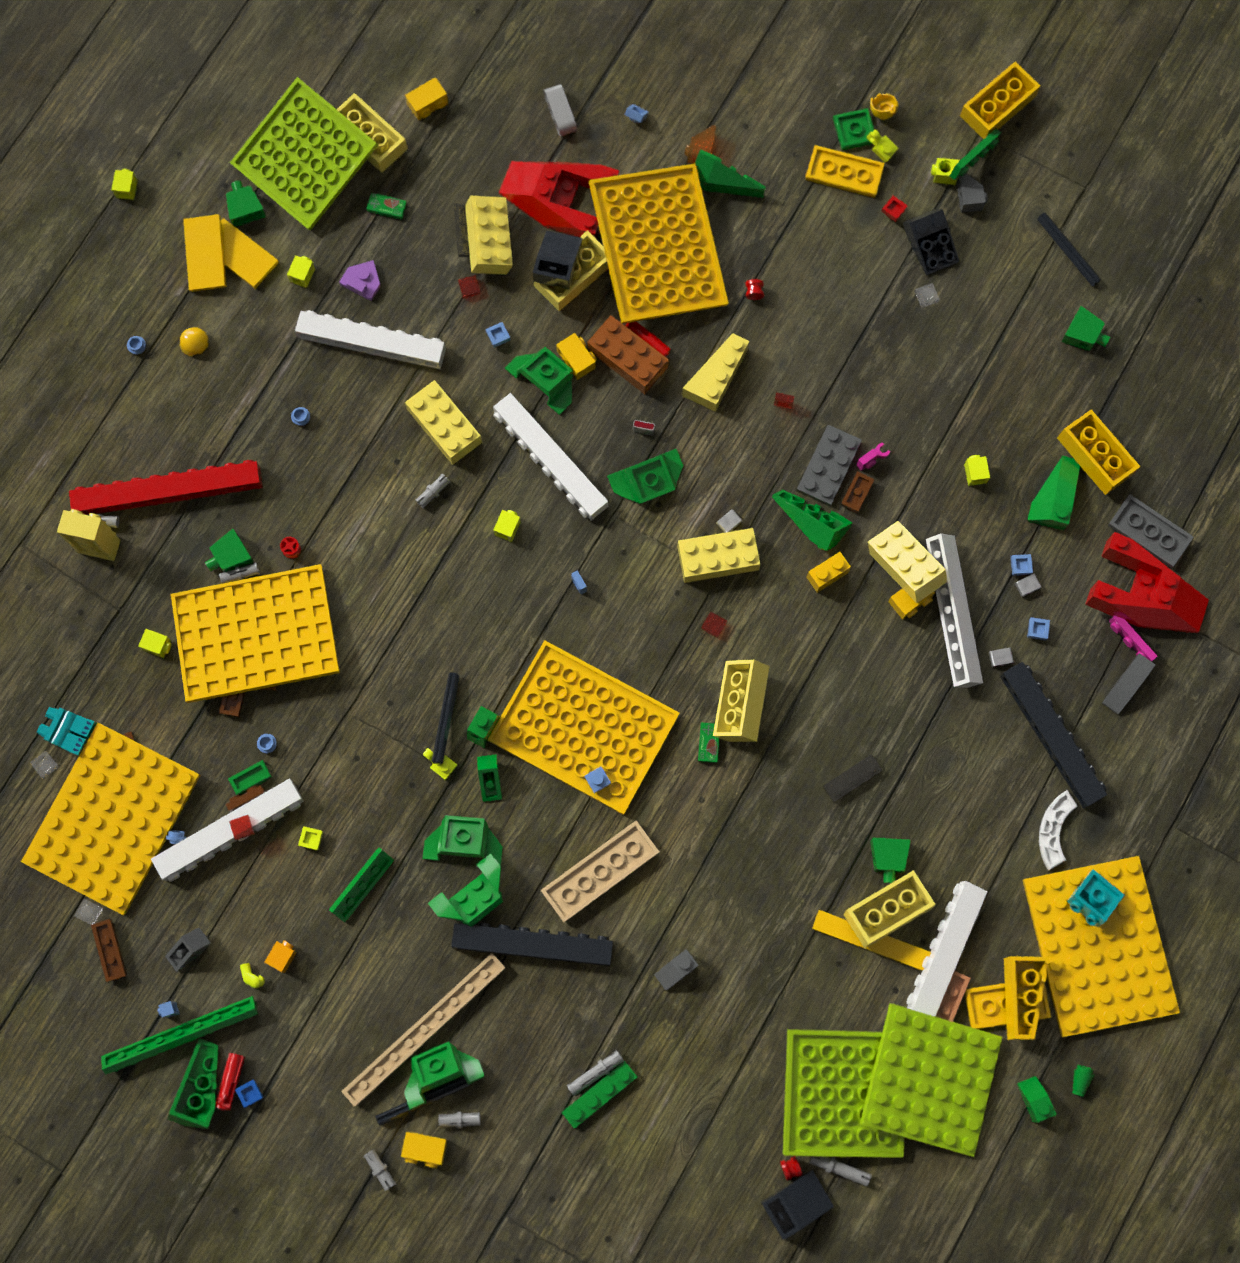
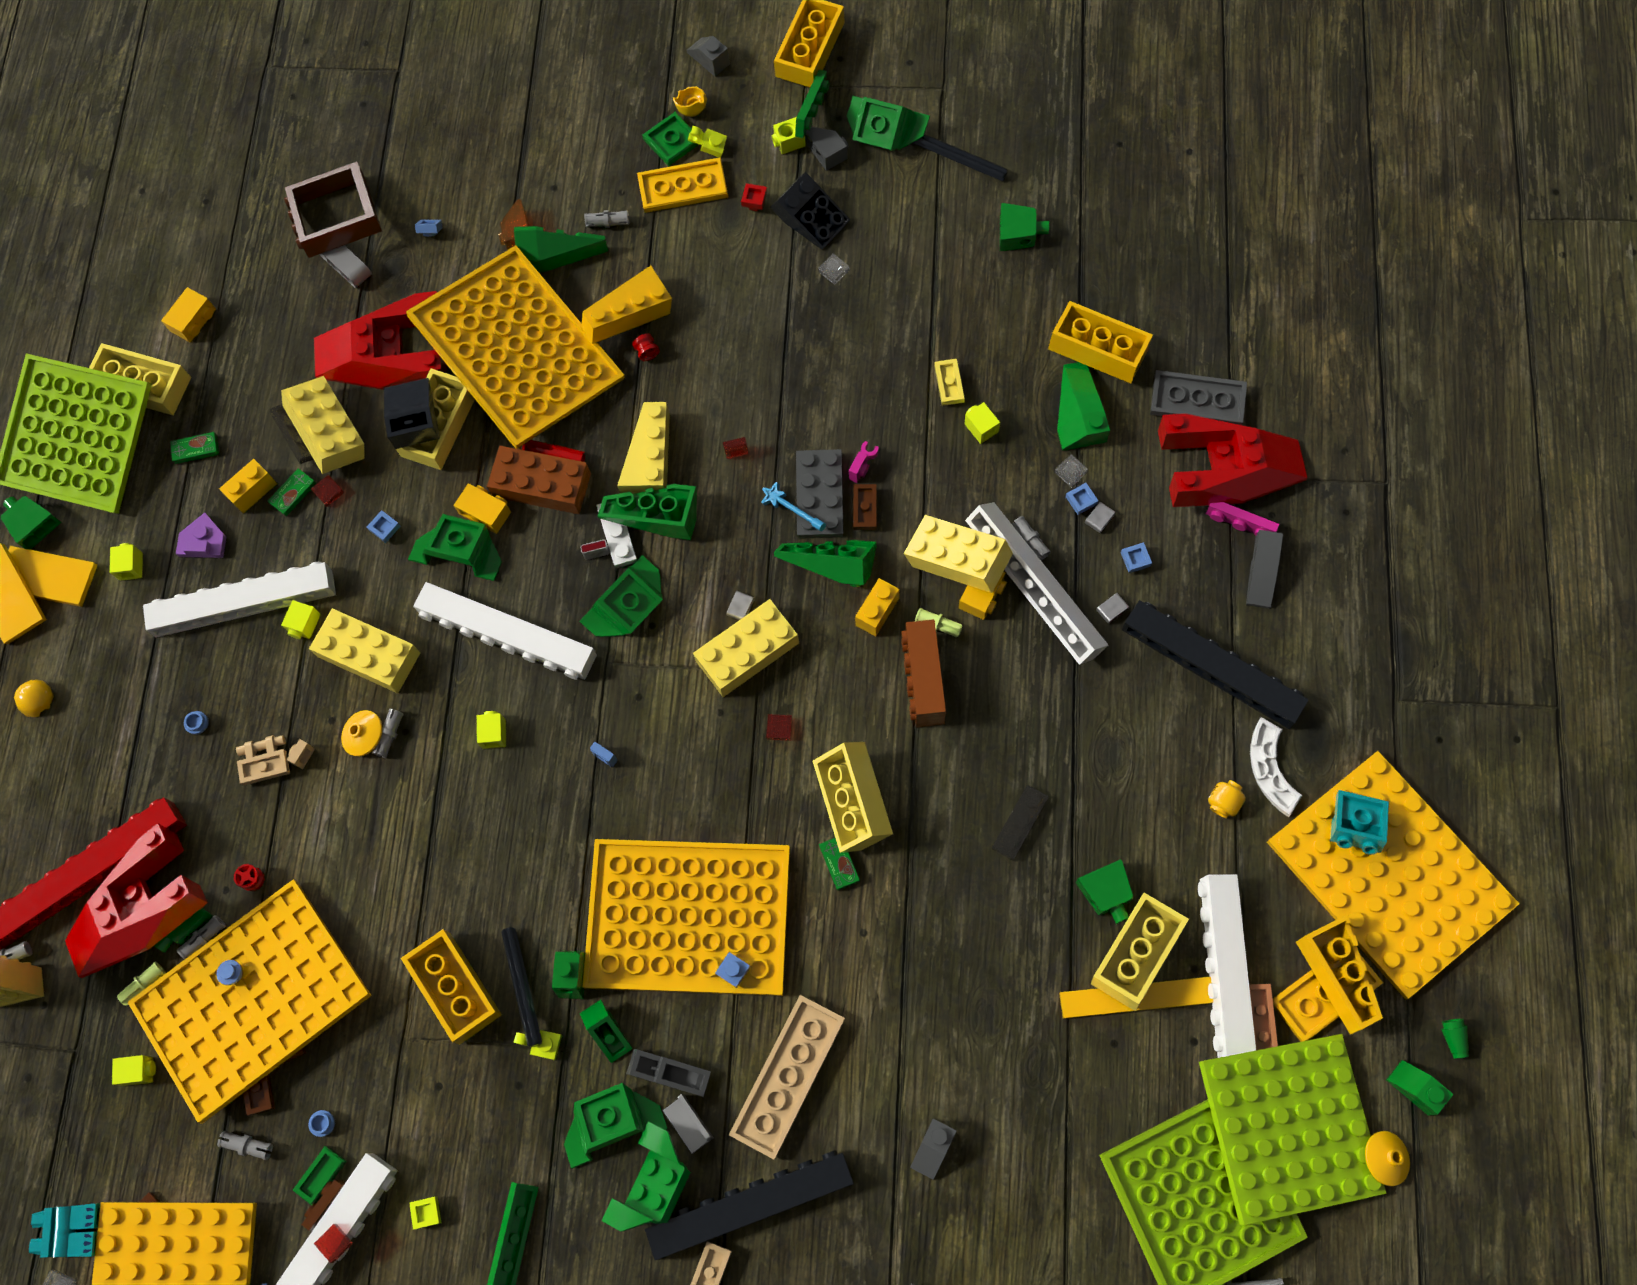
camera: 20 degrees left, 5 degrees down
none -> red wedge [65,823,208,978]
none -> yellowish green axle [117,962,166,1006]
none -> medium blue plate [216,960,242,985]
none -> light grey pin [217,1130,273,1160]
none -> yellow brick [219,459,277,514]
none -> tan plate [236,735,290,786]
none -> green tile [267,468,317,516]
none -> neon yellow brick [281,600,321,639]
none -> reddish brown window [284,162,382,258]
none -> tan plate [287,739,315,769]
none -> yellow dish [341,710,382,757]
none -> yellow brick [401,929,502,1045]
none -> yellow wedge [582,265,672,344]
none -> light grey pin [584,210,629,228]
none -> white plate [596,504,637,569]
none -> green wedge [598,484,697,540]
none -> dark grey slope [626,1049,711,1097]
none -> light grey panel [663,1094,714,1154]
none -> dark grey slope [686,36,730,77]
none -> dark azure piece [761,482,826,531]
none -> green piece [847,96,930,151]
none -> dark orange brick [901,619,946,727]
none -> yellowish green axle [915,608,962,637]
none -> light yellow plate [934,359,964,406]
none -> light grey pin [1012,516,1051,560]
none -> clear plate [1055,454,1088,487]
none -> yellow head [1208,780,1245,818]
none -> yellow dish [1365,1131,1410,1186]

